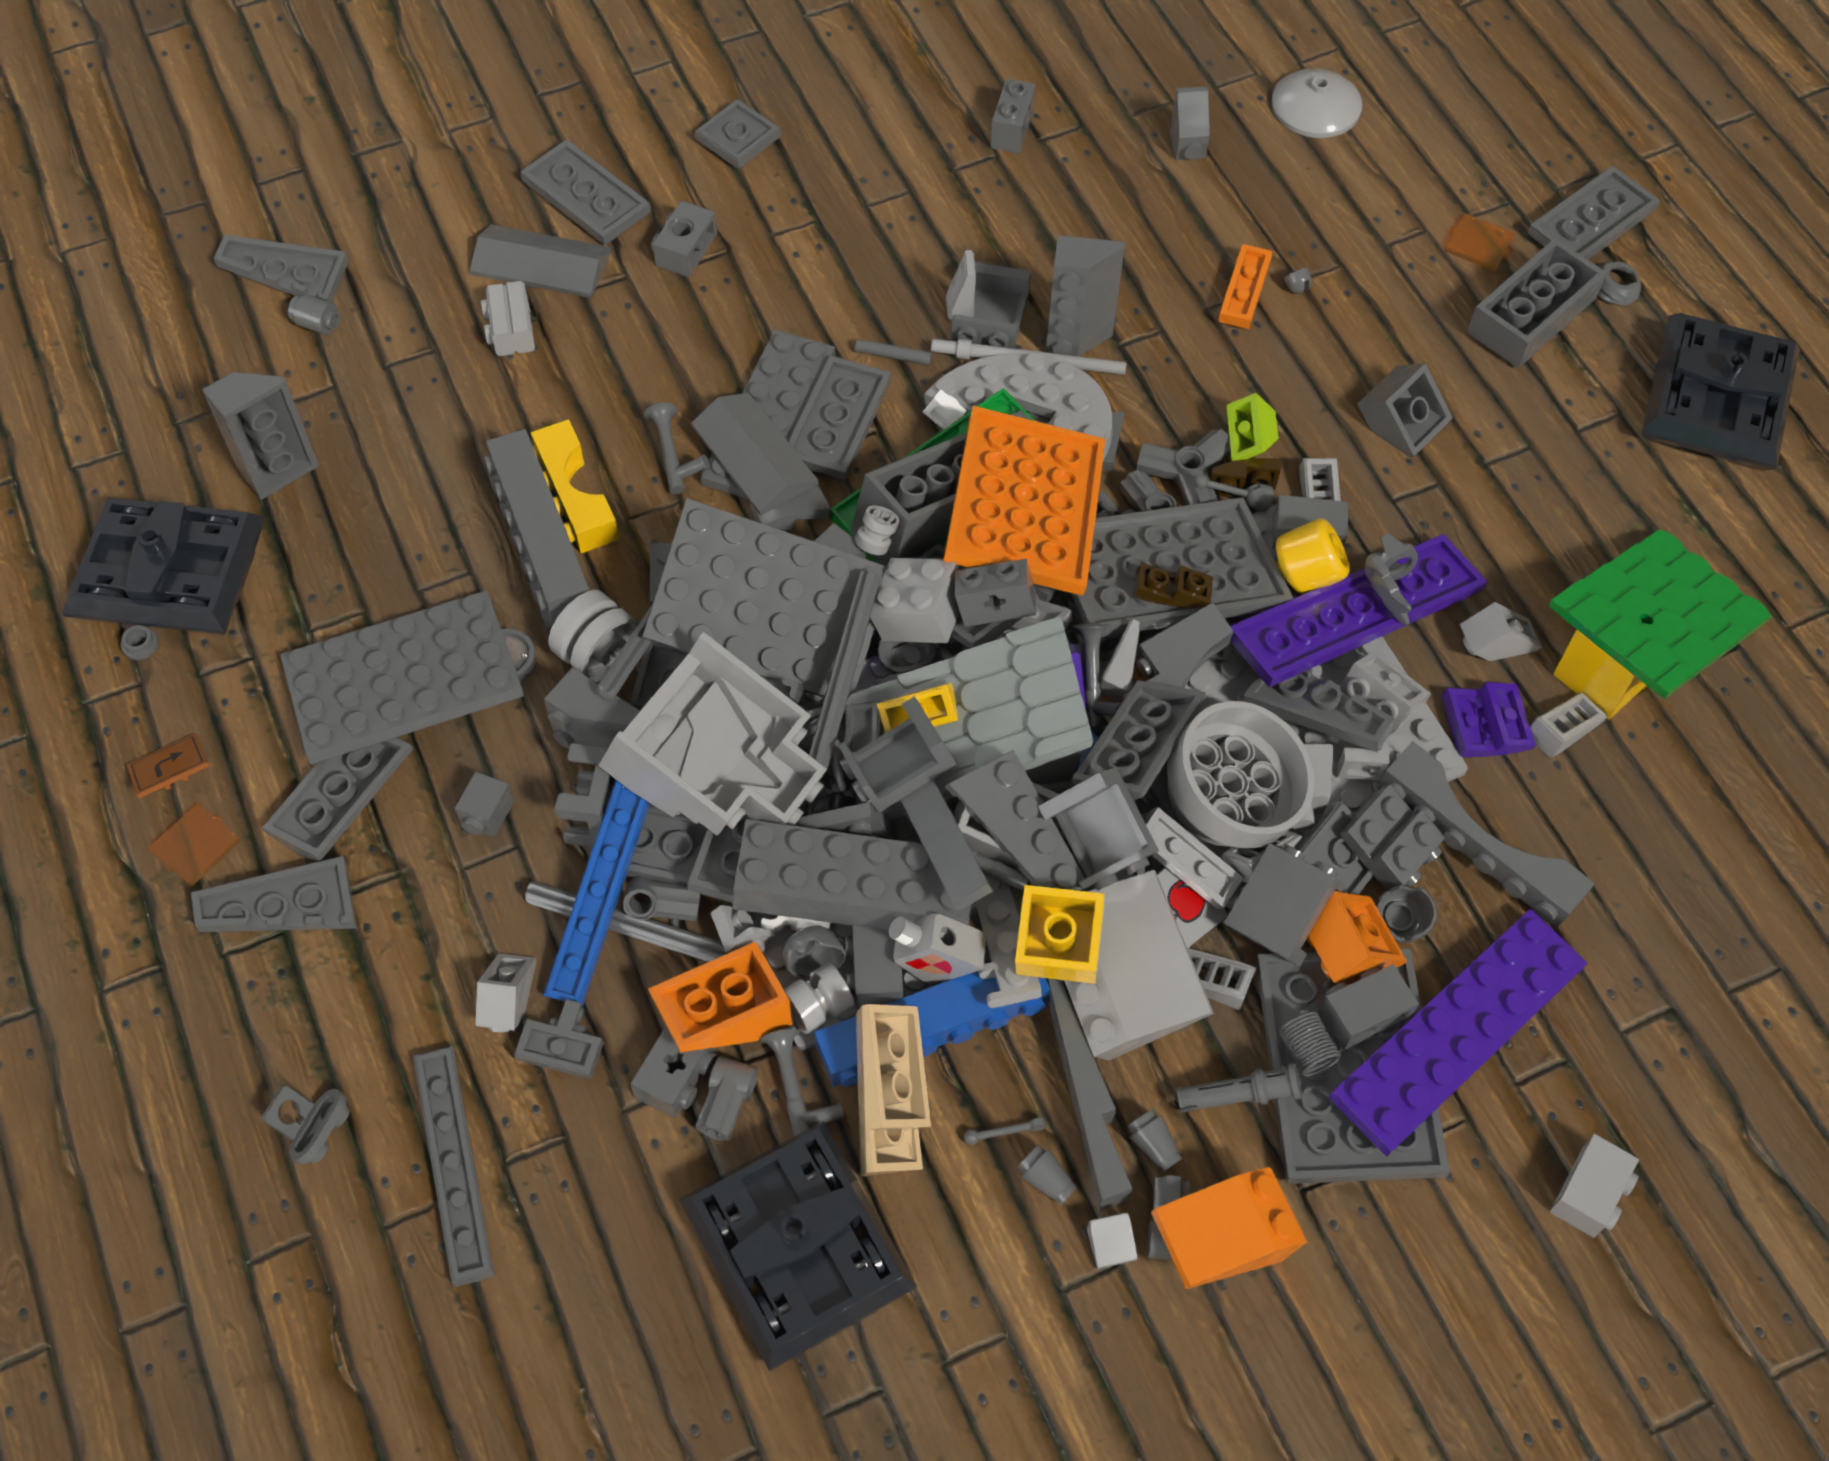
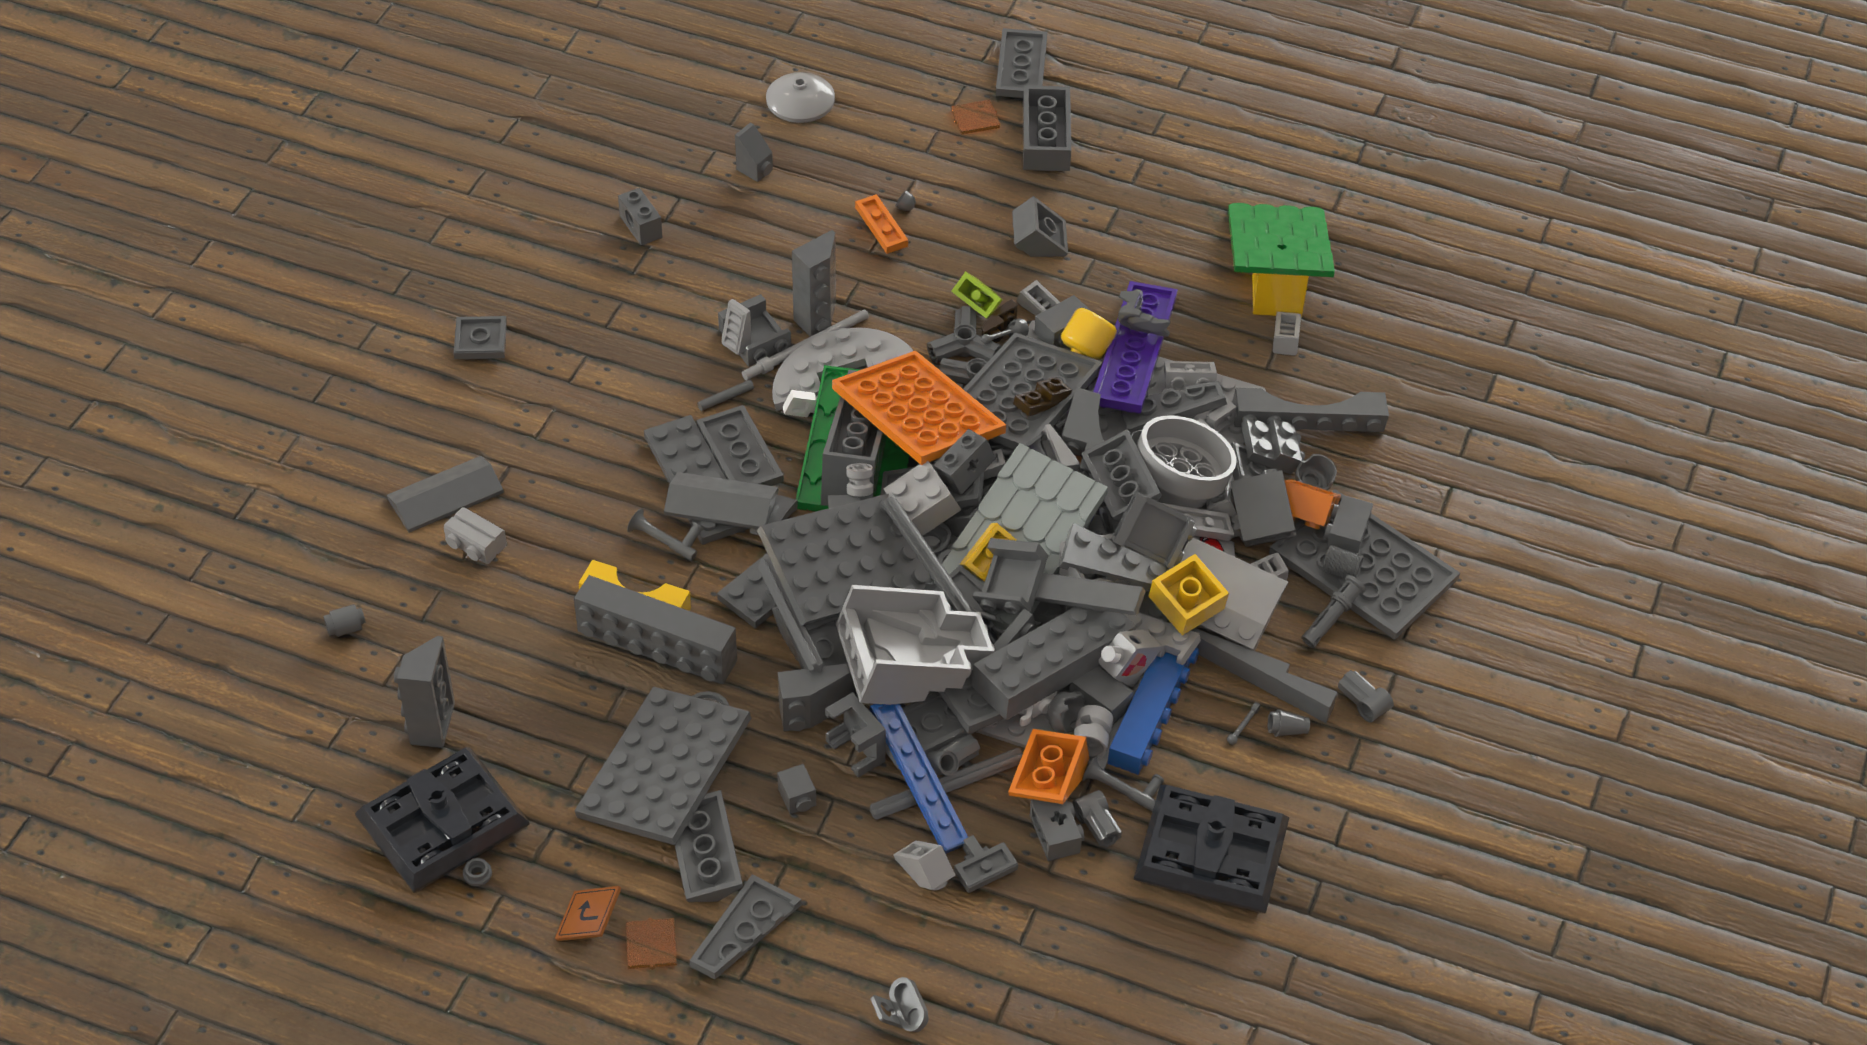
camera: 45 degrees left, 10 degrees down
dark grey wing [214,235,349,303] -> none
dark grey tile [413,1046,496,1287] -> none
dark grey plate [520,139,651,245] -> none
light grey wheel [548,590,639,682] -> none
dark grey brick [651,201,717,277] -> none
light grey bracket [711,905,776,953] -> none
tan slope [856,1004,931,1176] -> none
light grey slope [1087,1213,1138,1269] -> none
dark grey cone [1127,1109,1182,1173] -> none
orange slope [1151,1167,1307,1289] -> none
dark purple plate [1328,909,1588,1157] -> none
dark purple slope [1441,682,1536,757] -> none
light grey slope [1460,602,1542,661] -> none
light grey brick [1550,1134,1639,1238] -> none
dark grey piece [1598,262,1641,306] -> none
black piece [1641,313,1800,471] -> none

